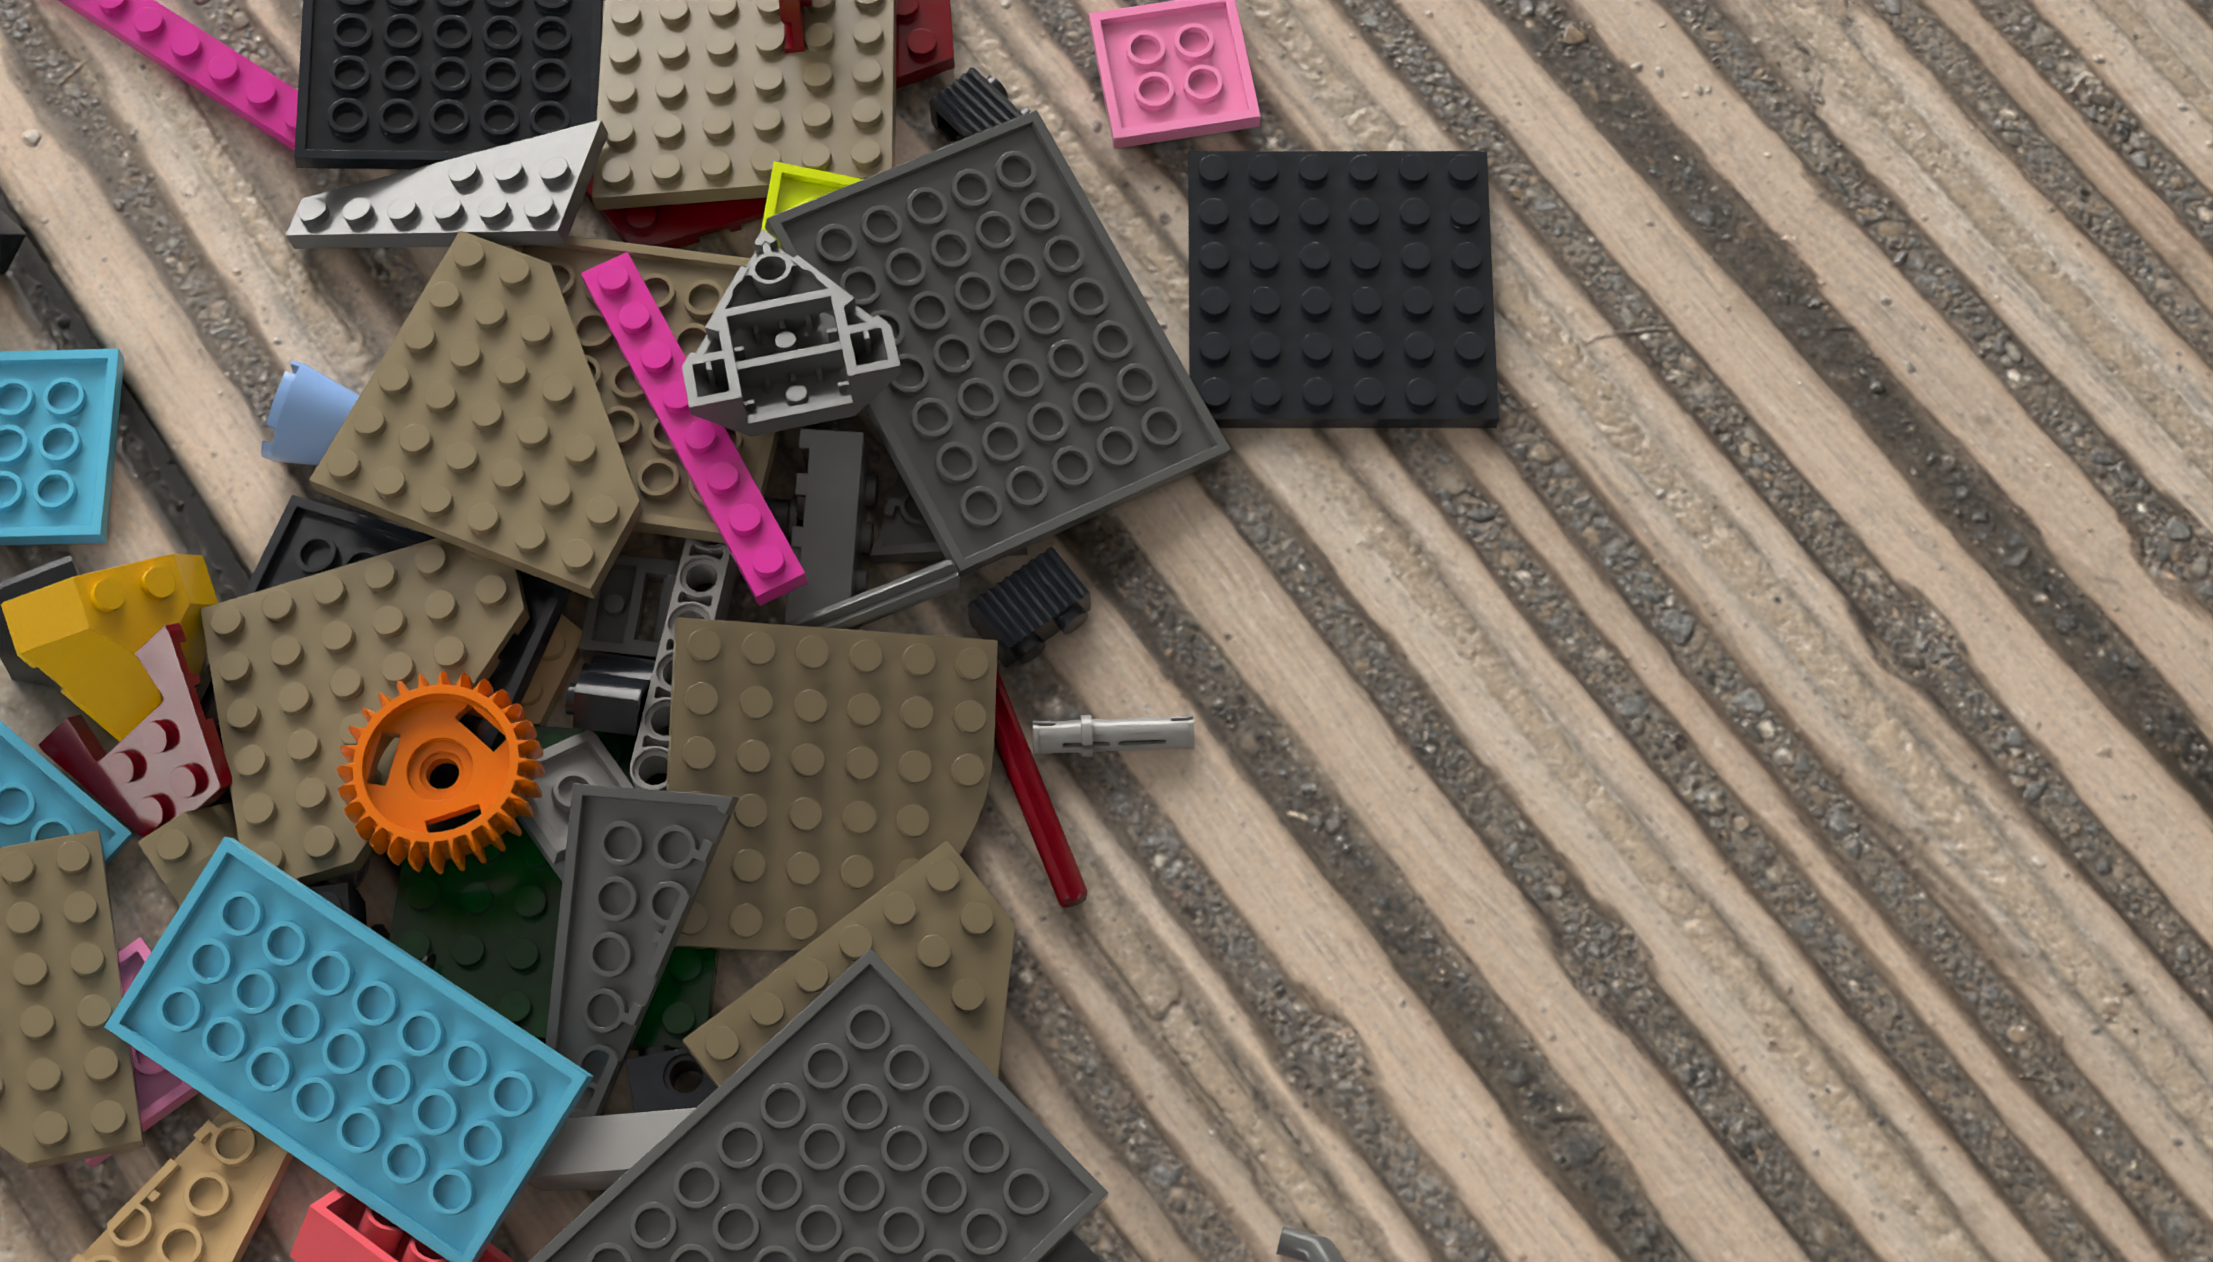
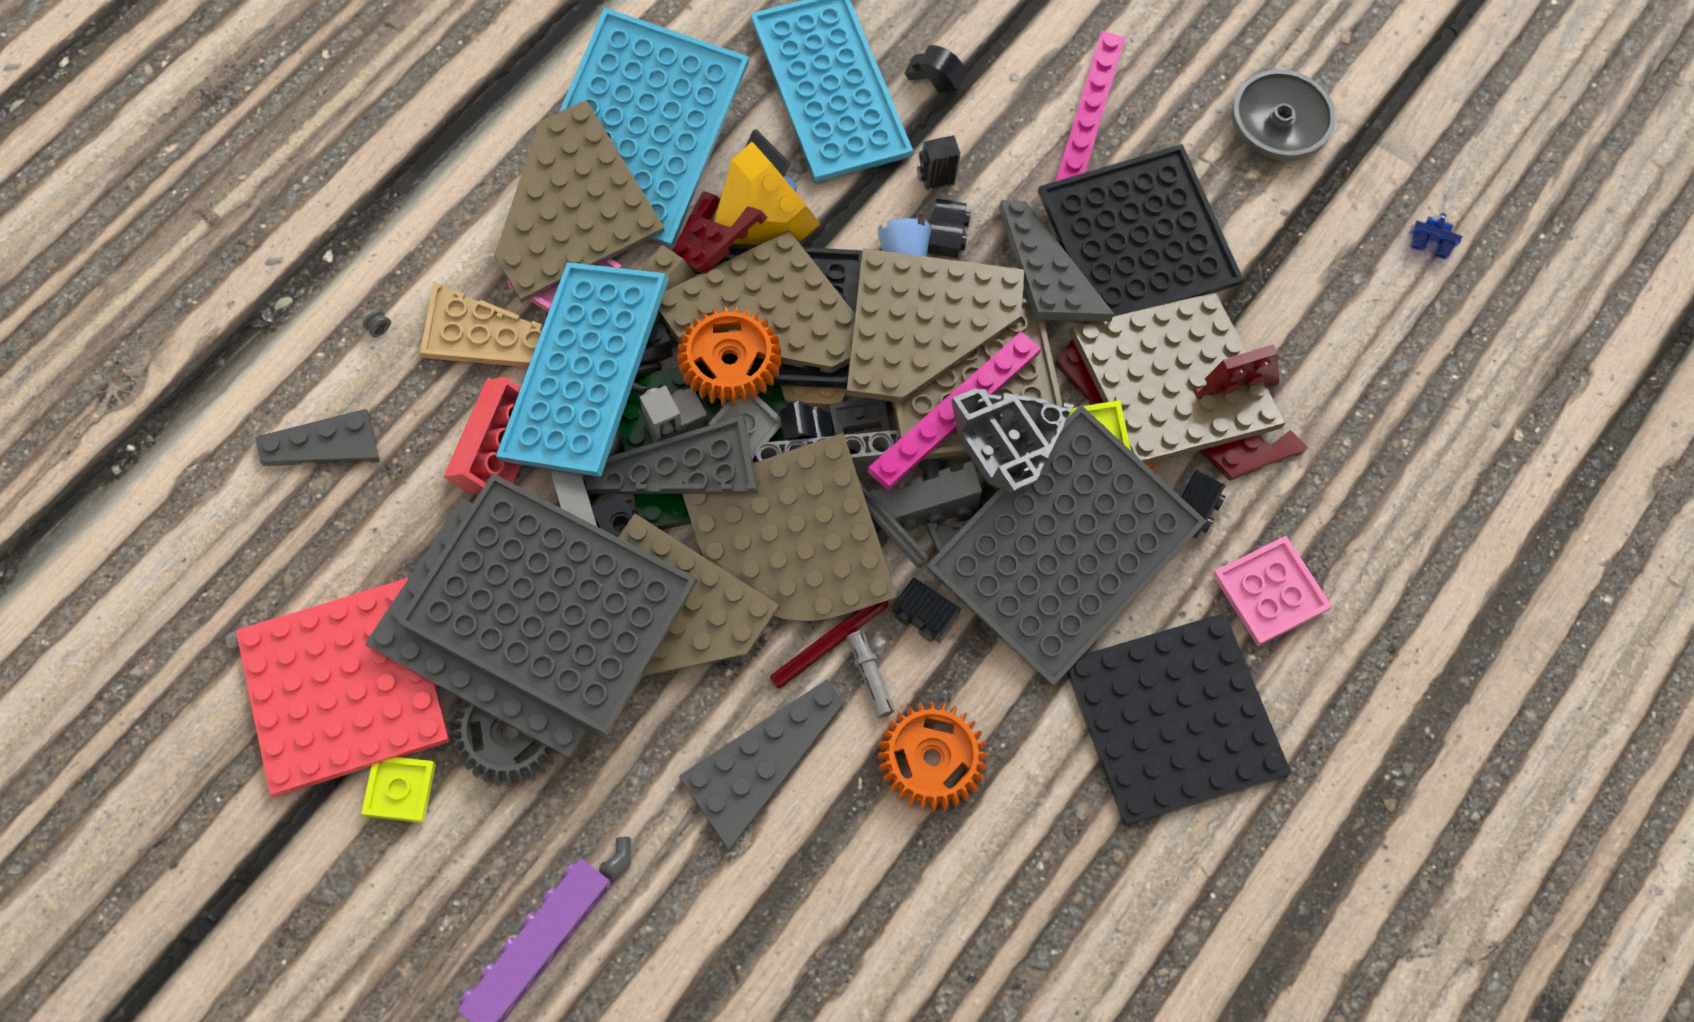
camera: 65 degrees right, 0 degrees up
none -> light grey brick [640,386,708,443]
none -> dark grey wing [679,679,844,852]
none -> orange gear [877,701,988,812]
none -> black brick [917,135,961,190]
none -> black brick [927,198,971,258]

